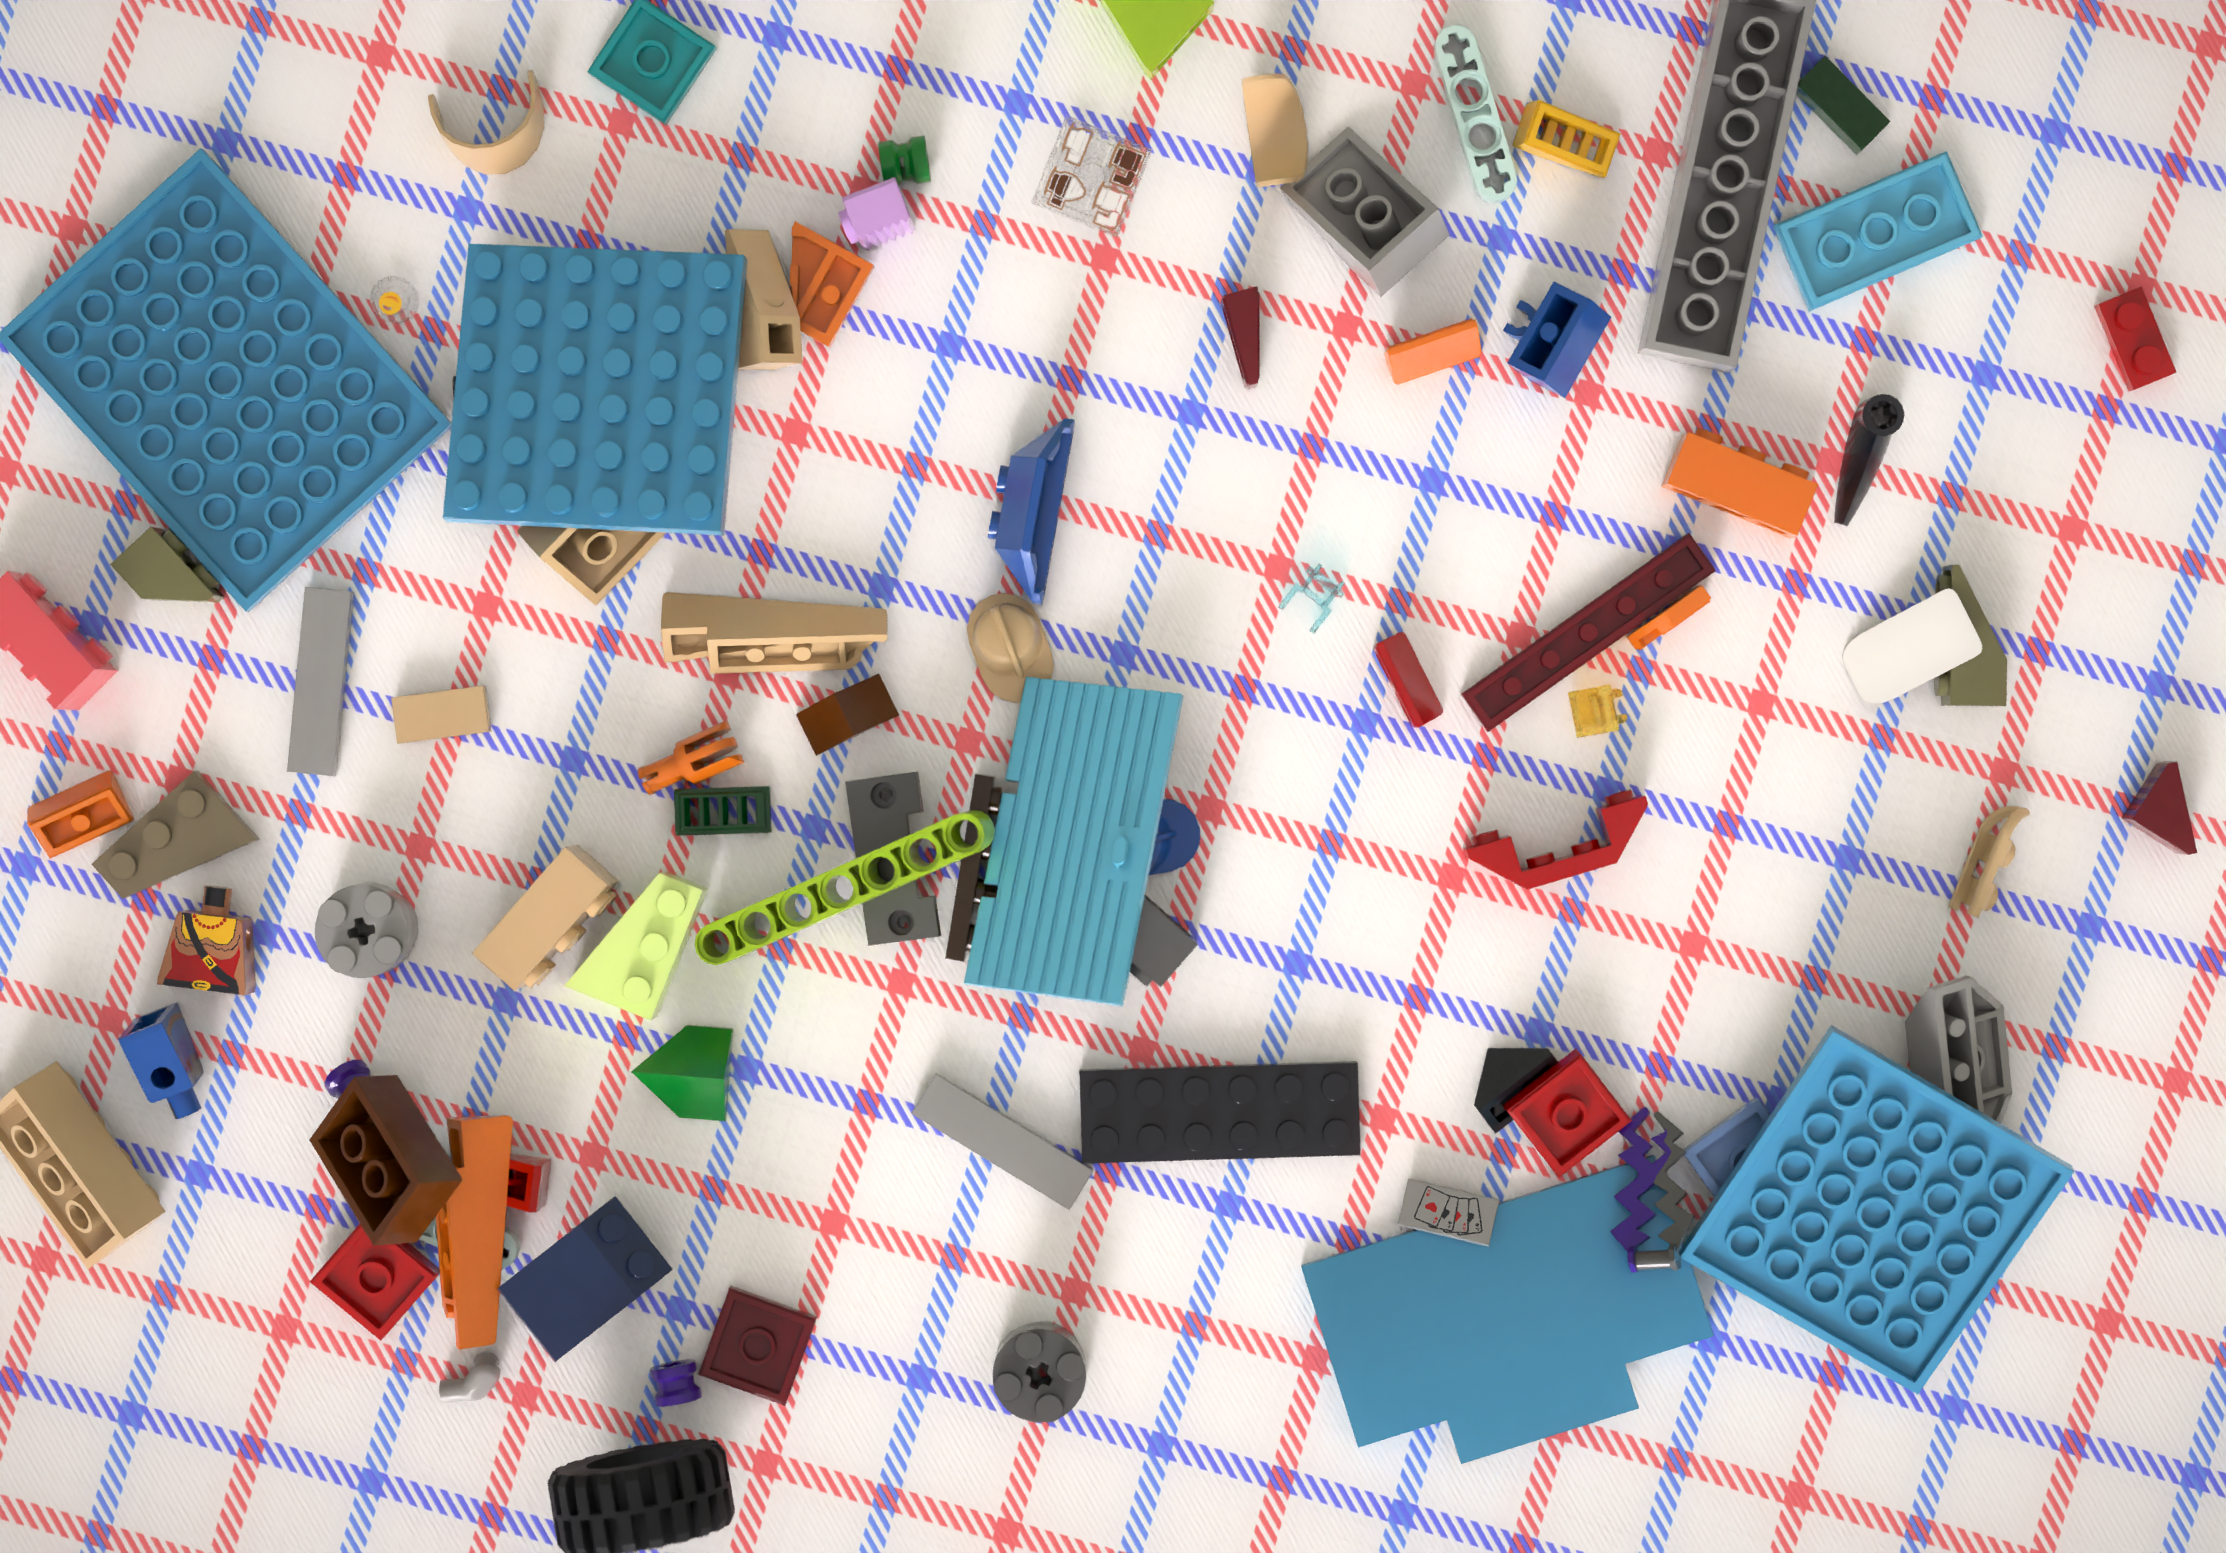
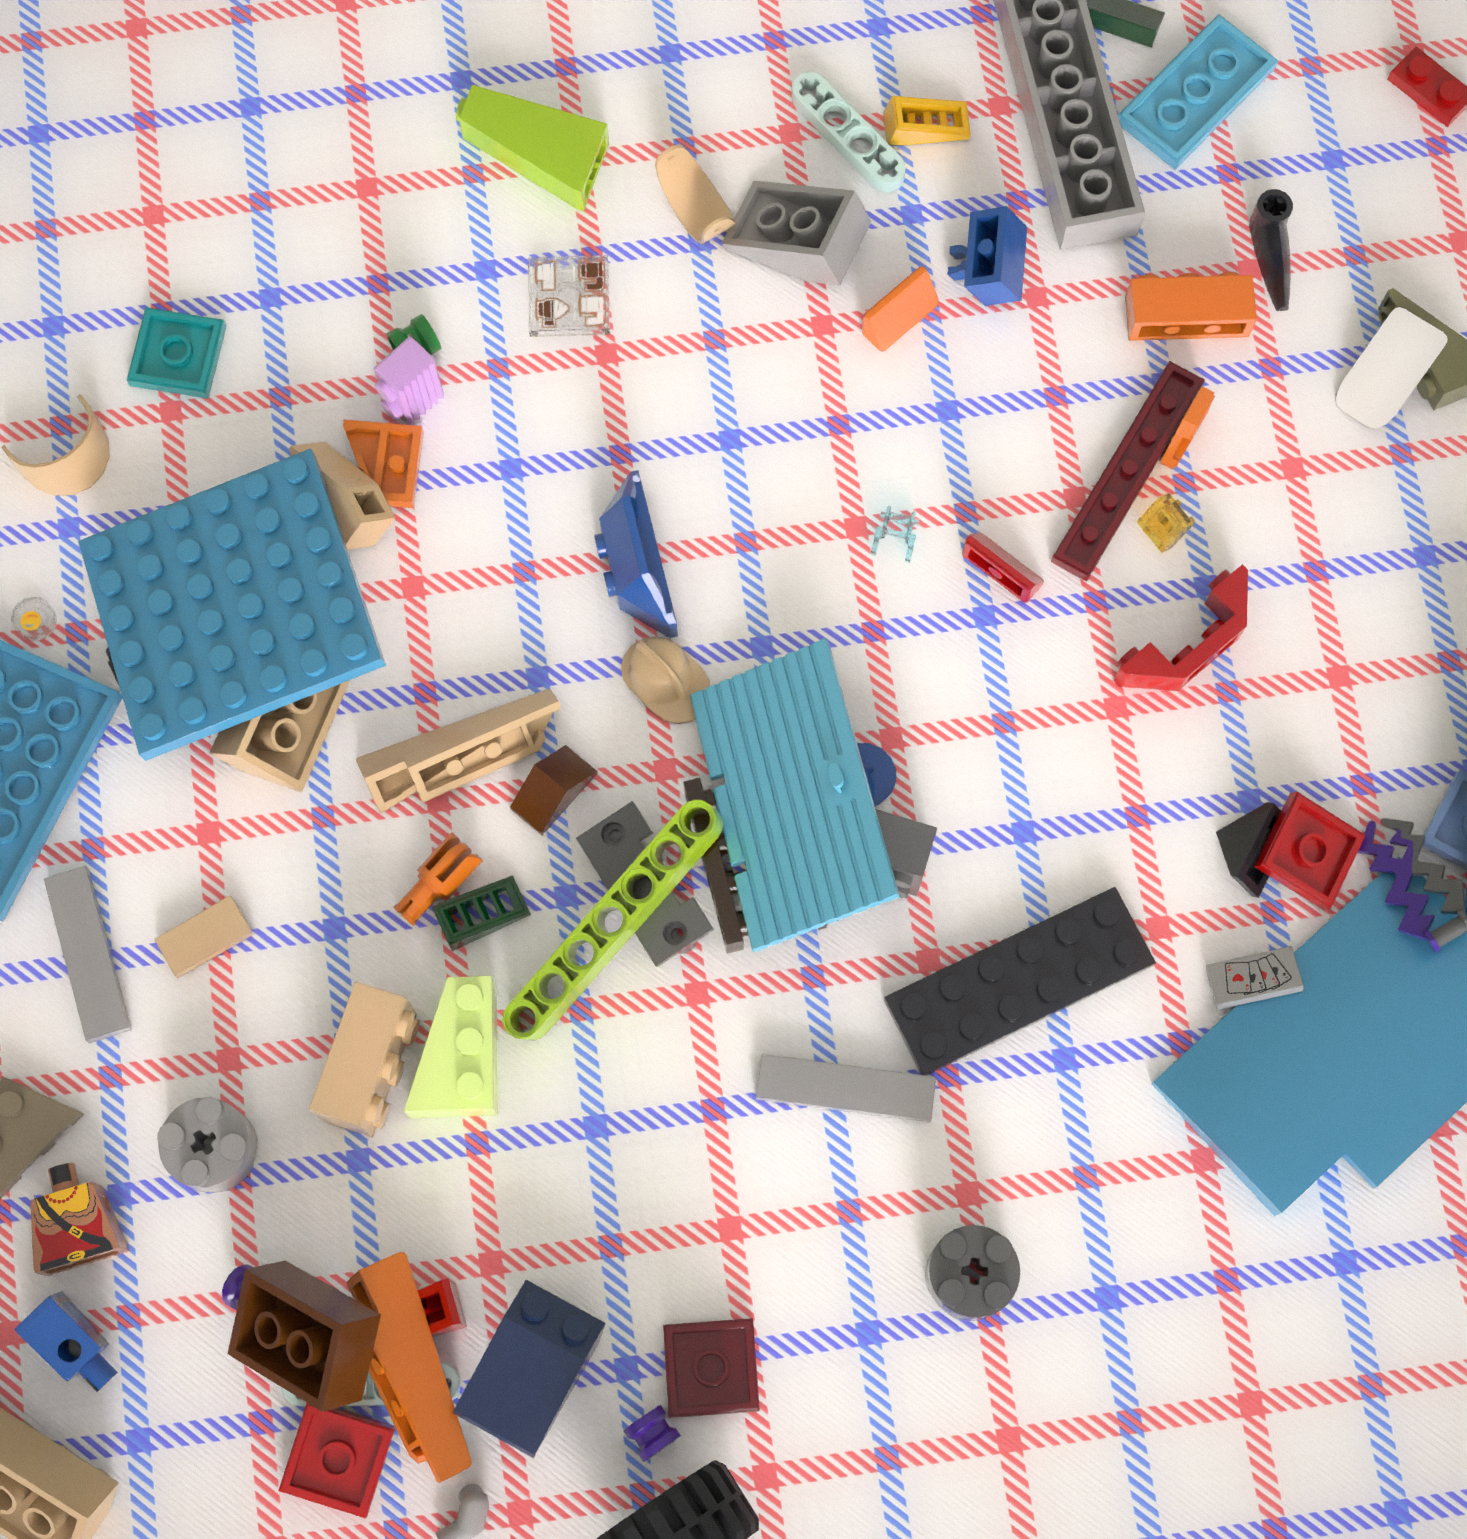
camera: 25 degrees left, 15 degrees down
green slope [631,1025,733,1121] -> none
dark red slope [1221,286,1260,390] -> none

